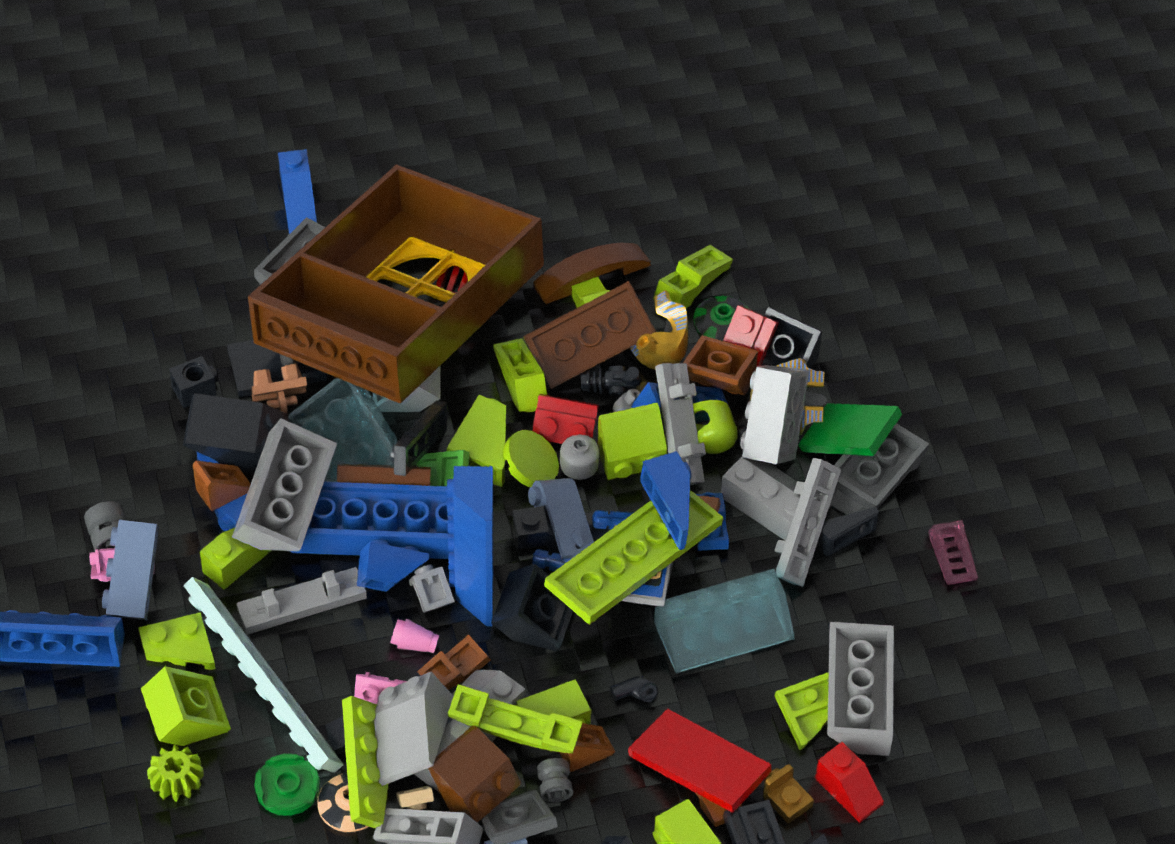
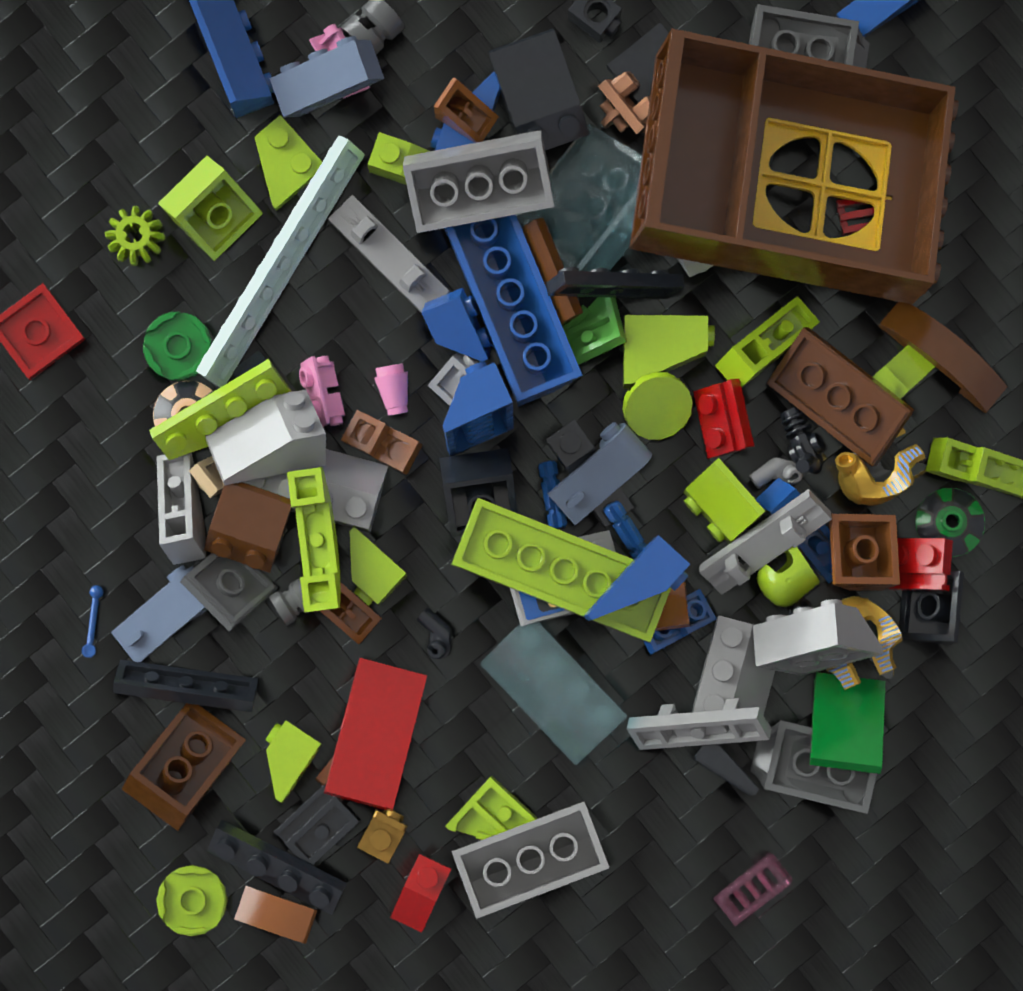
camera: 70 degrees right, 30 degrees up
light grey head [560,434,600,480] -> none

